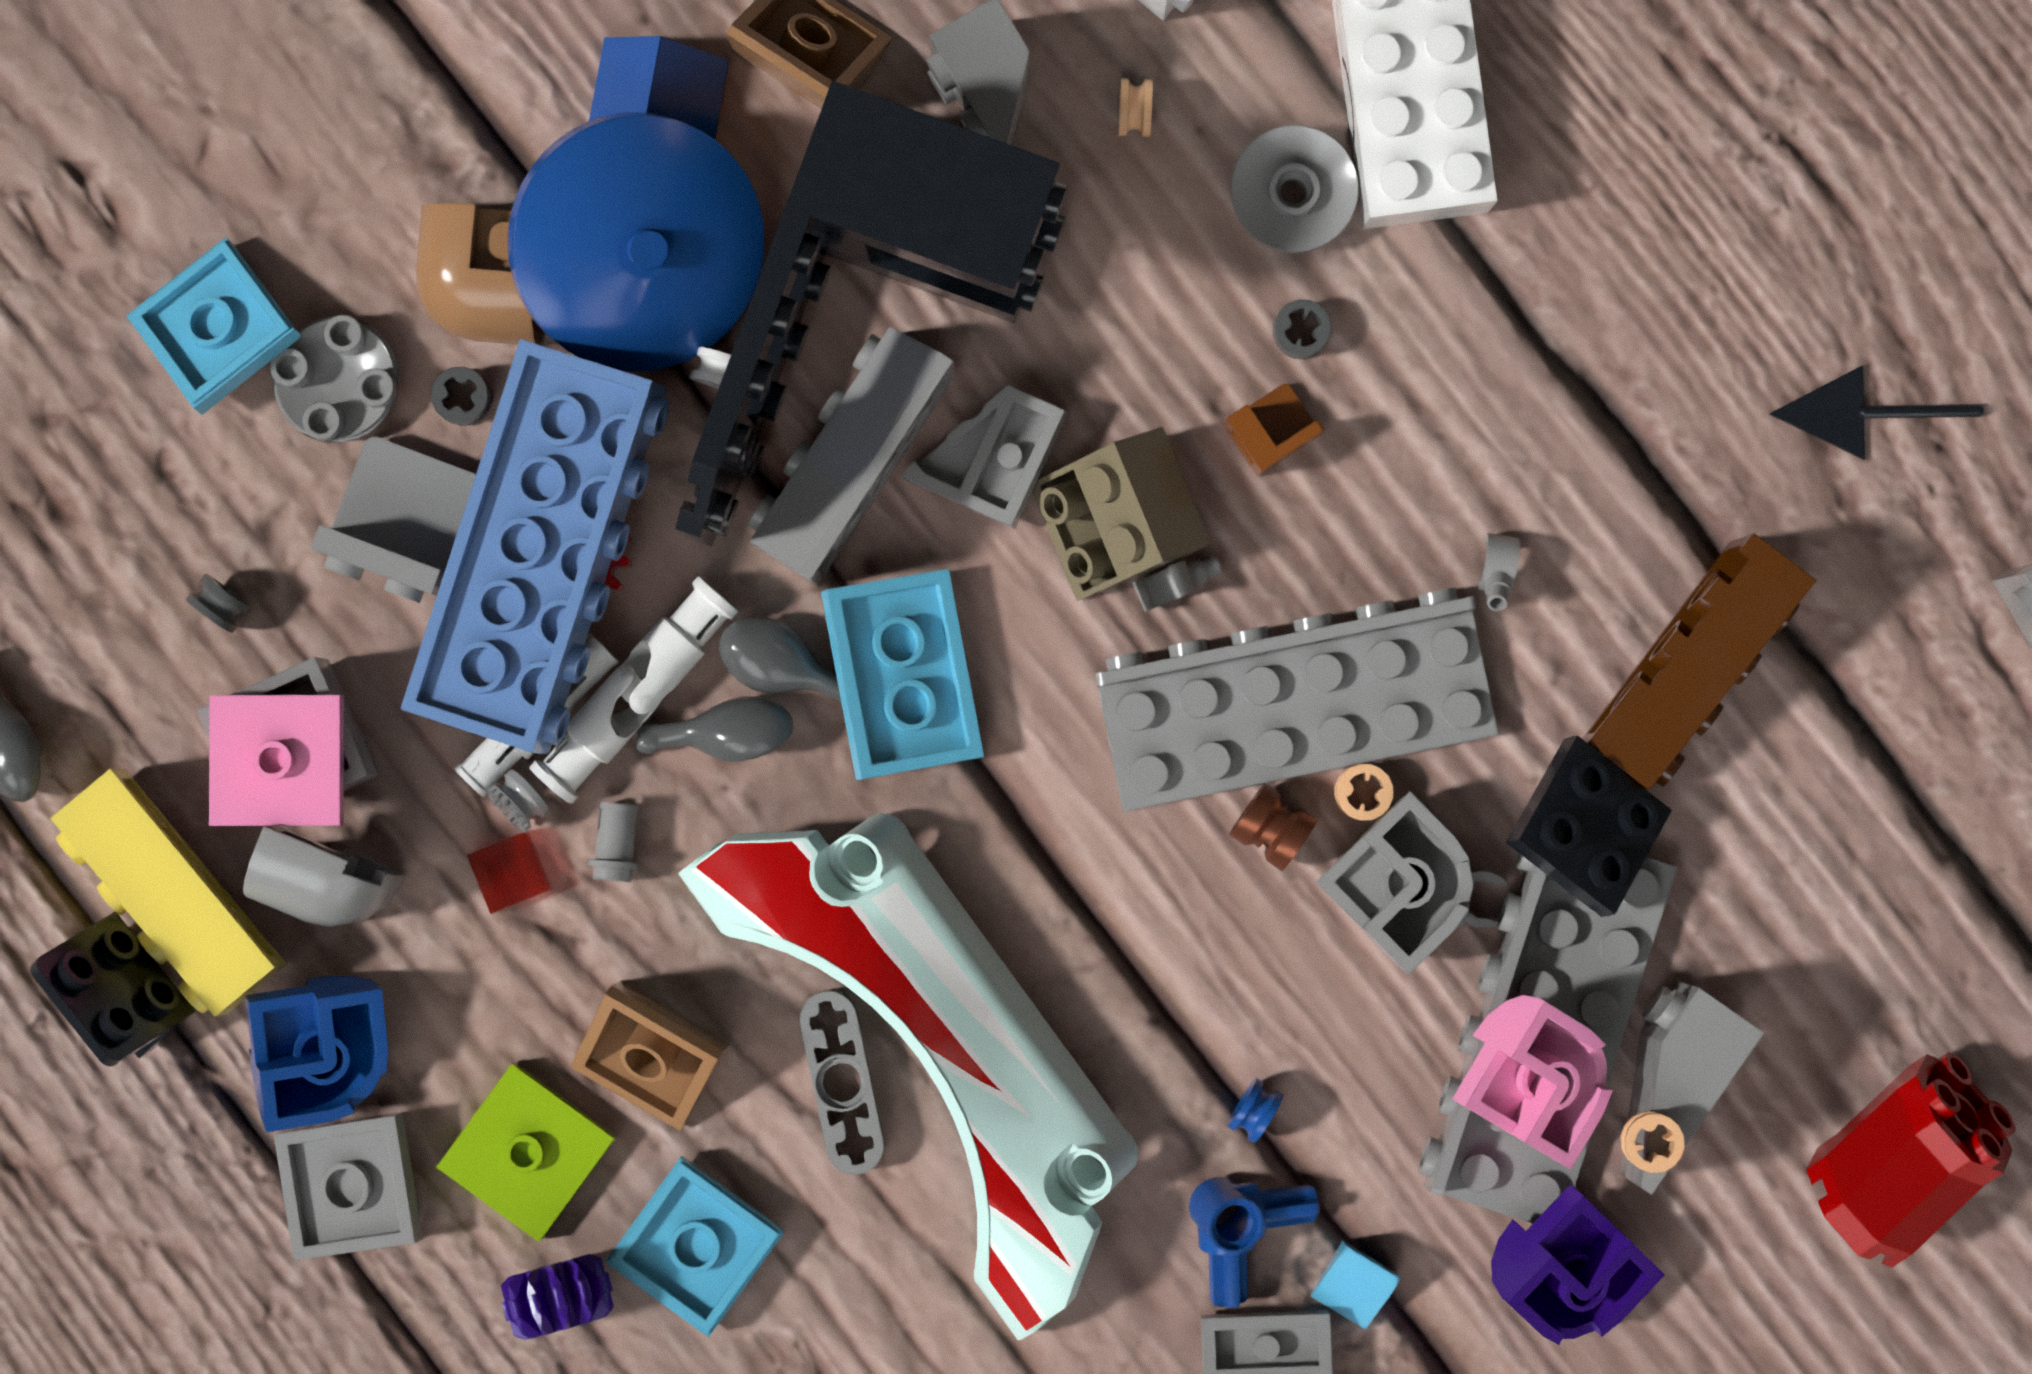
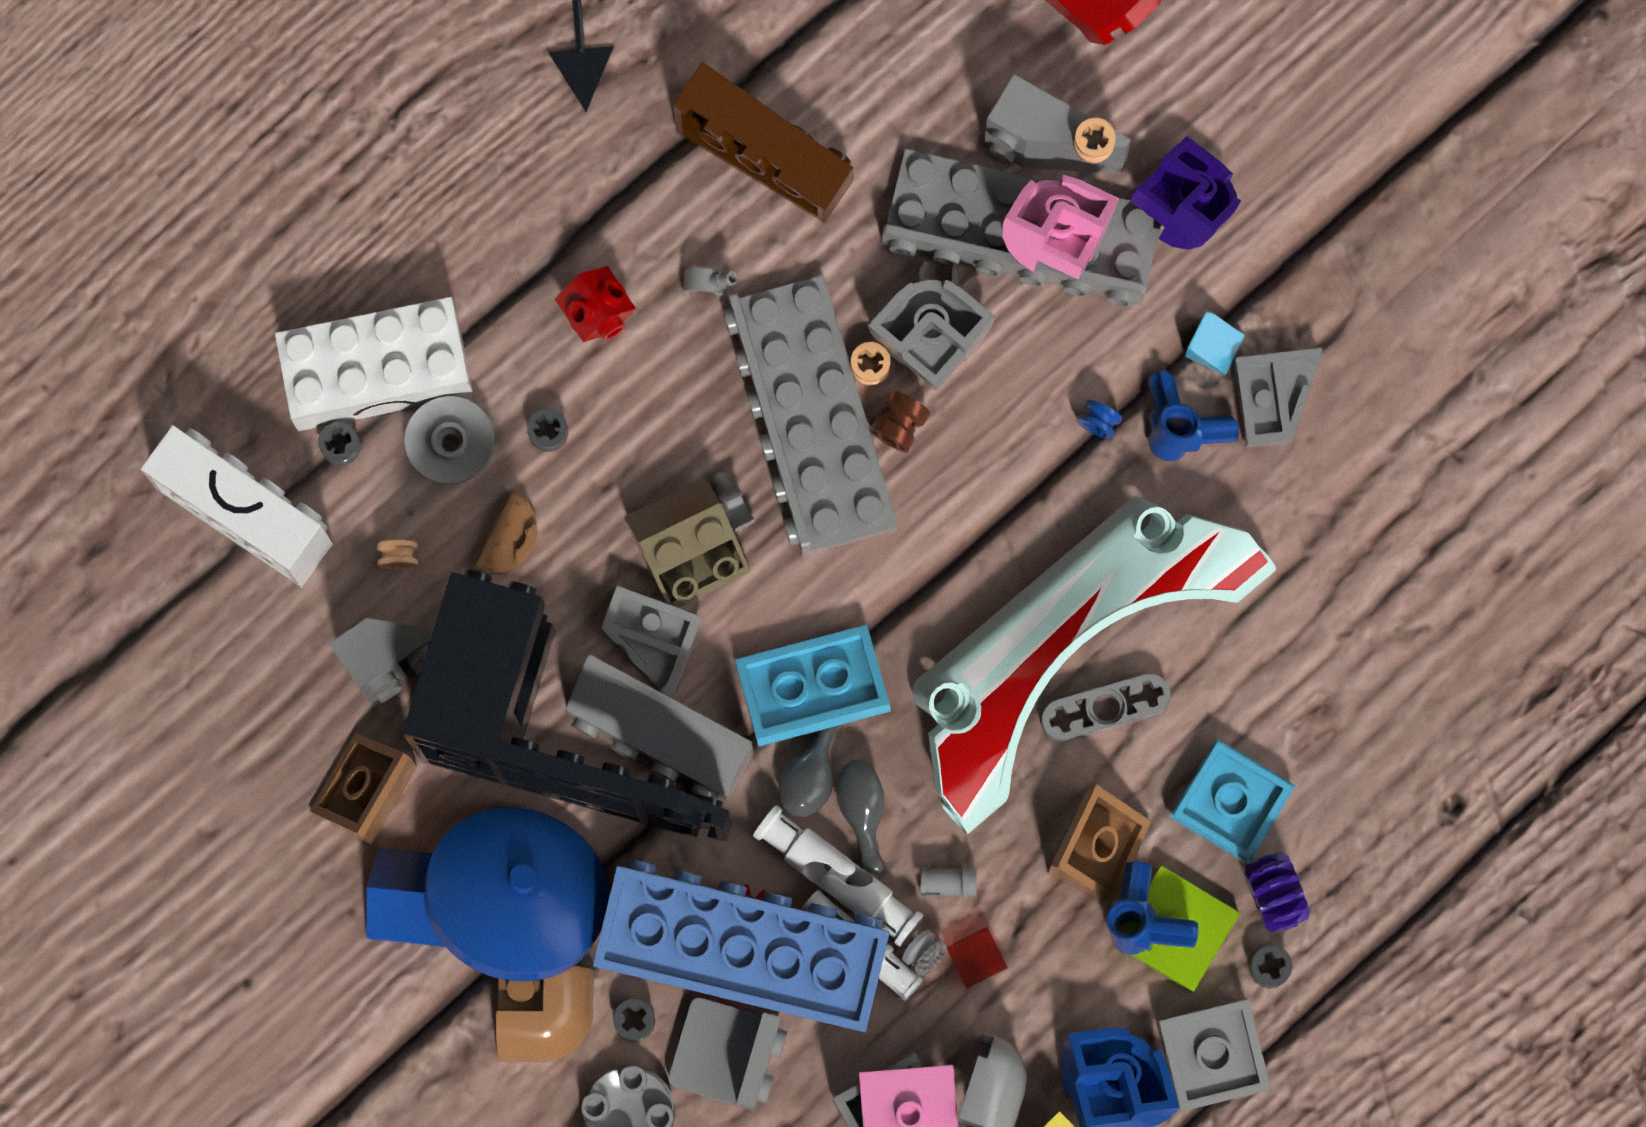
camera: 95 degrees left, 10 degrees down
white bush [689,347,731,389] -> none
dark orange panel [1223,384,1326,476] -> none
black plate [1506,735,1672,917] -> none
none -> dark grey bush [318,422,361,466]
none -> medium nougat tile [472,489,538,575]
none -> red brick [555,266,636,342]
none -> blue axle [1107,861,1199,955]
none -> dark grey bush [1249,945,1293,989]

